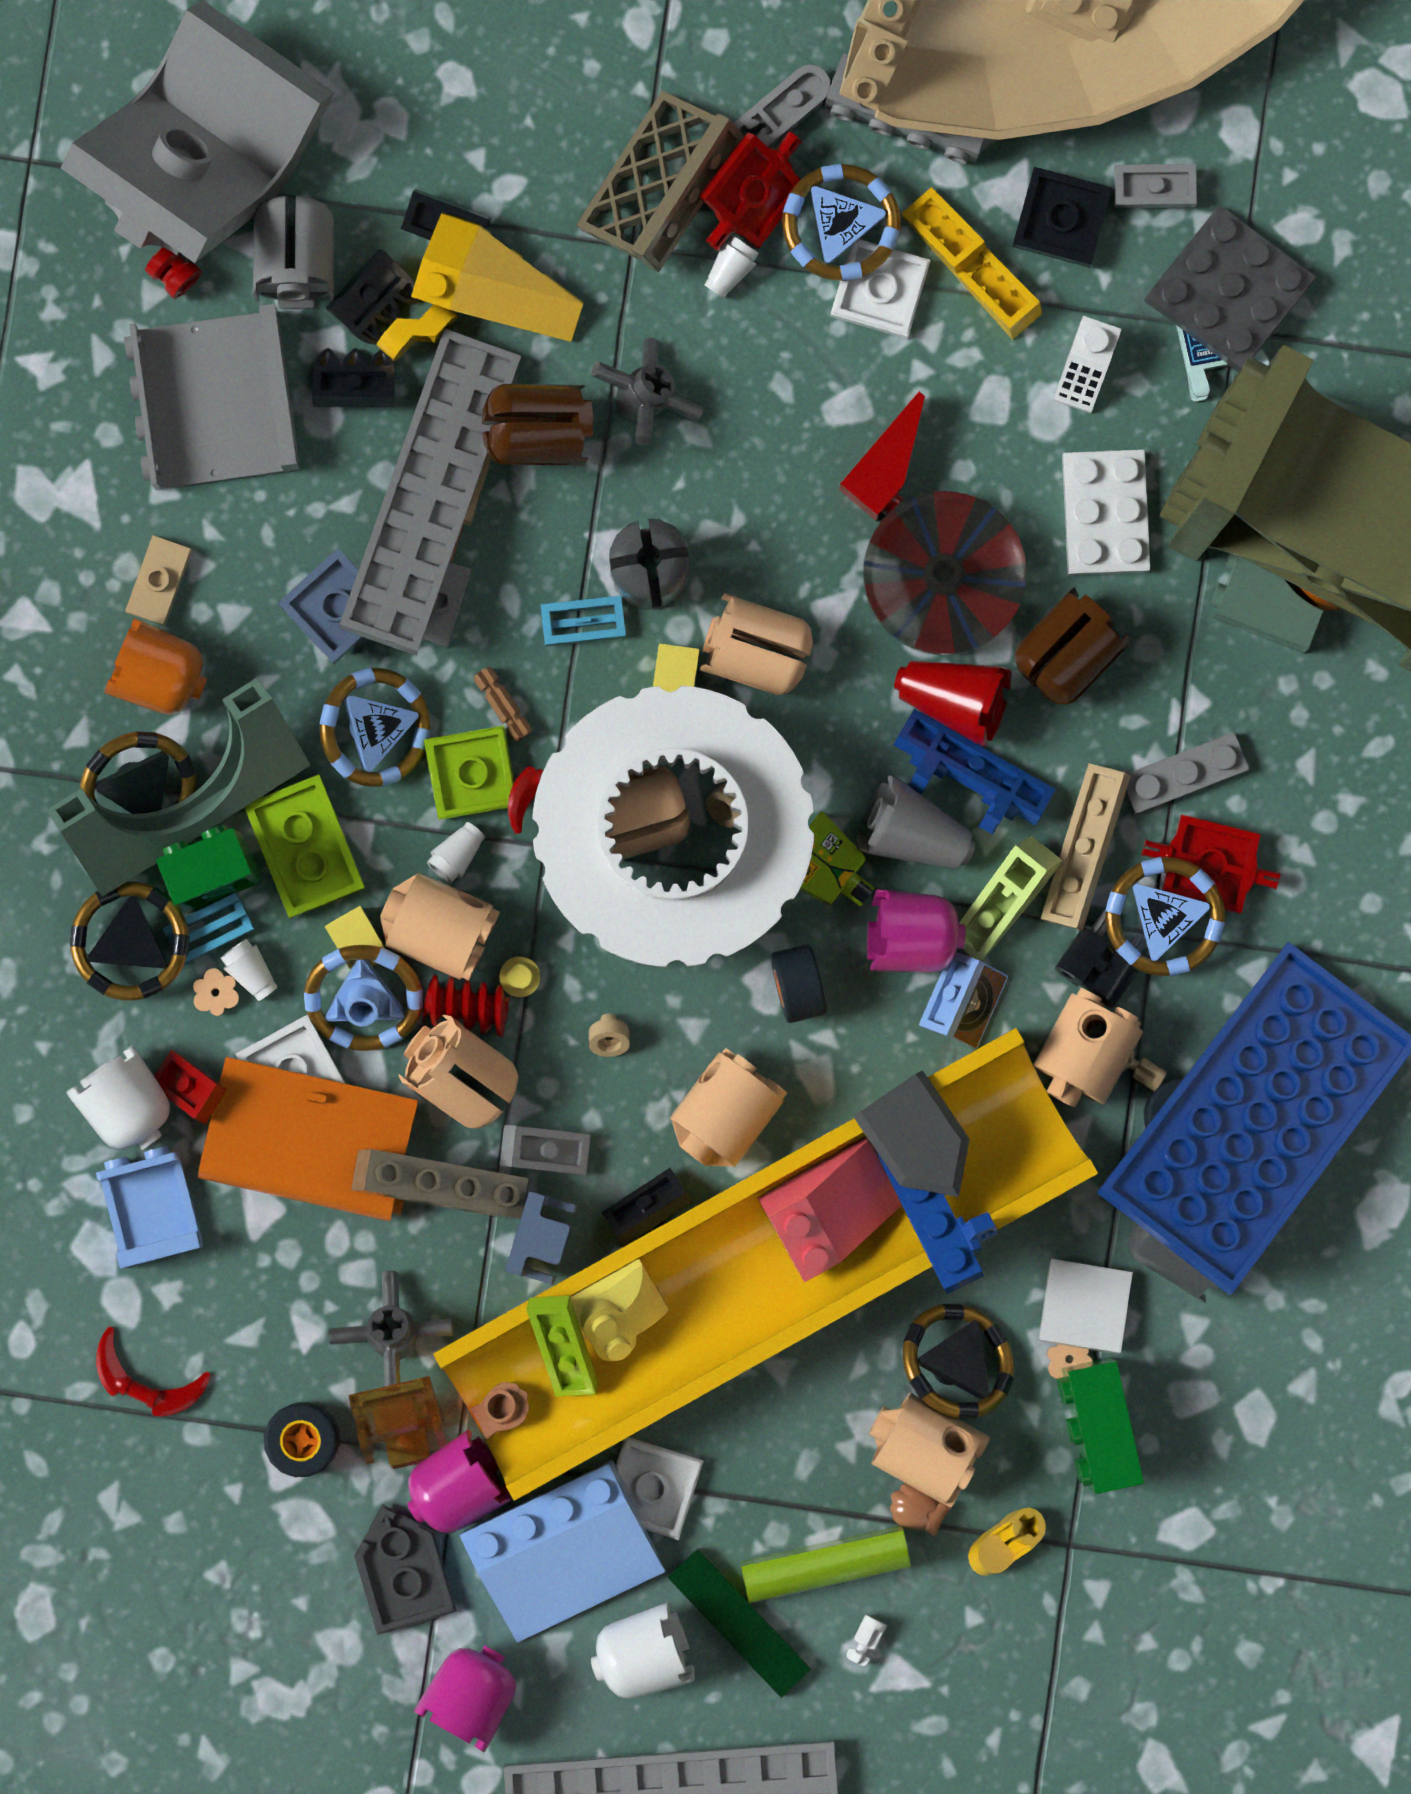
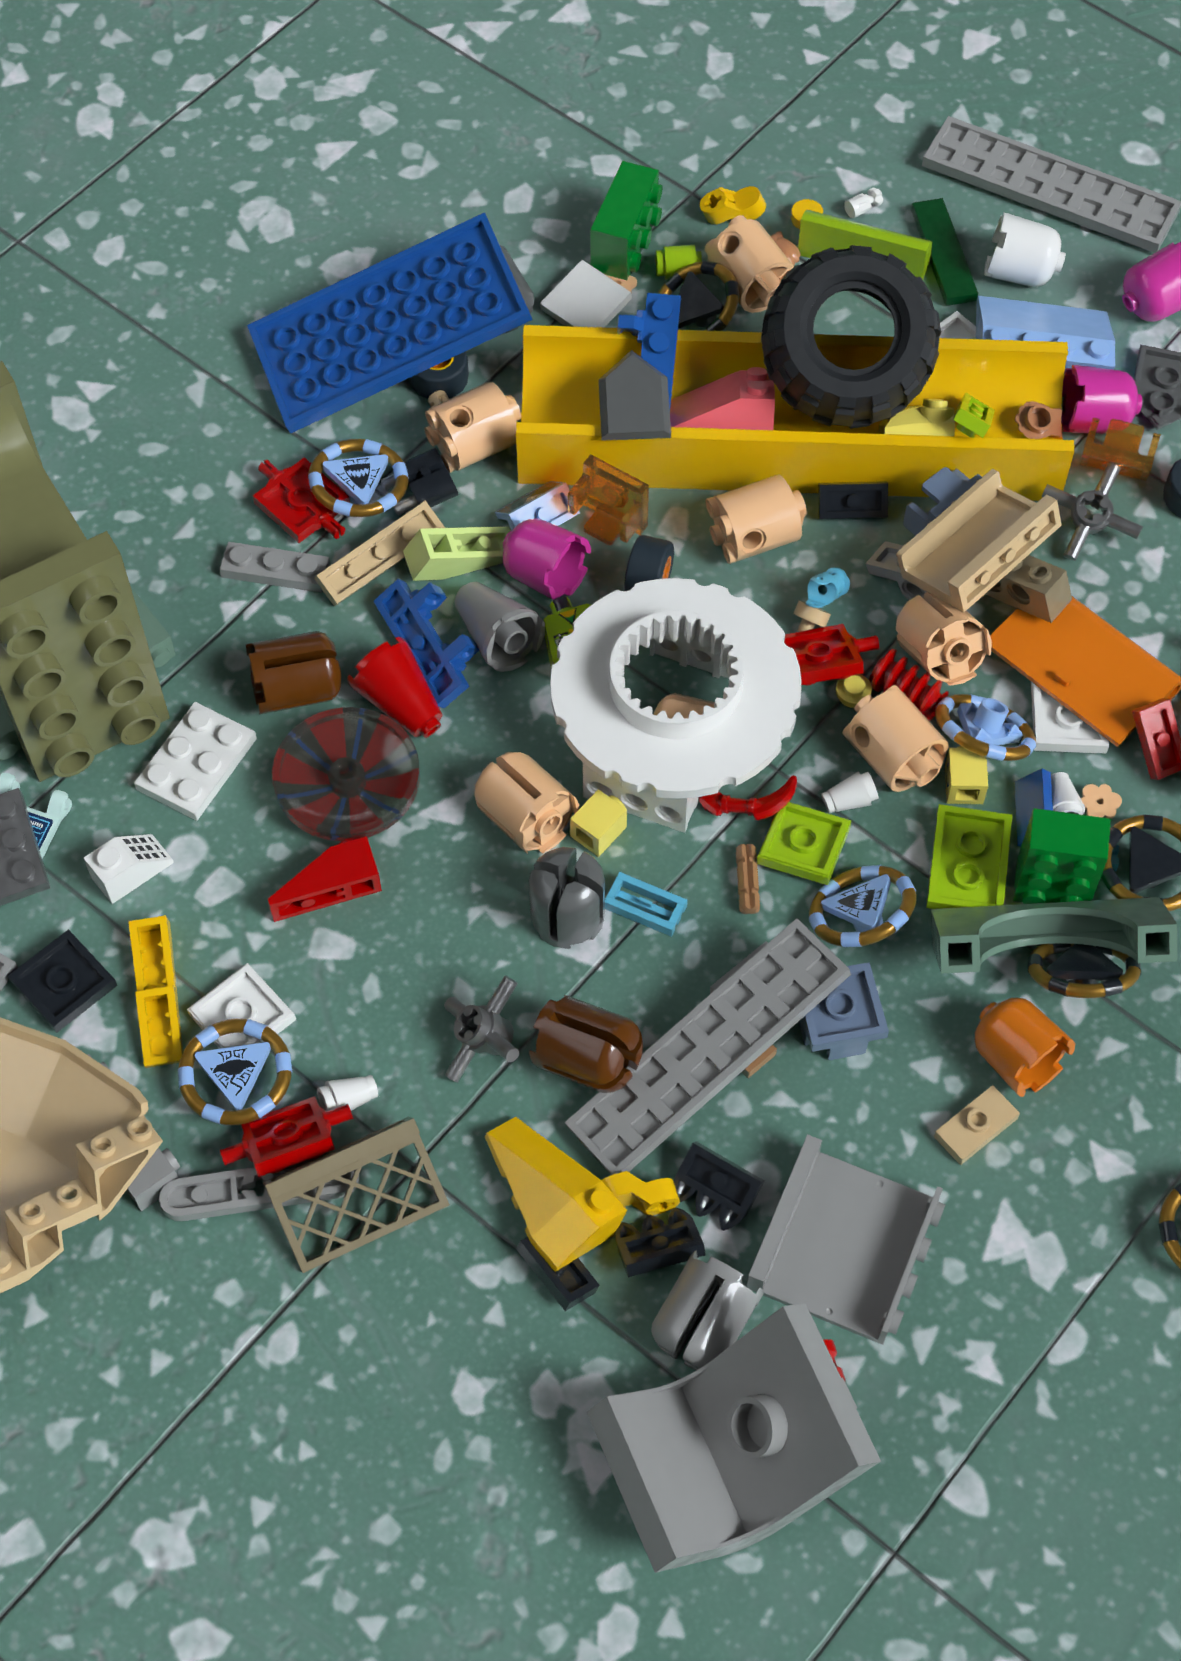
camera: 145 degrees left, 25 degrees down
none -> clear orange panel [568,454,649,546]
none -> lime brick [655,245,702,279]
none -> black tyre [761,245,941,429]
none -> red plate [784,624,879,686]
none -> yellow tile [791,199,823,229]
none -> medium azure piece [805,567,850,608]
none -> tan panel [896,469,1062,612]
none -> blue tile [1015,768,1053,847]

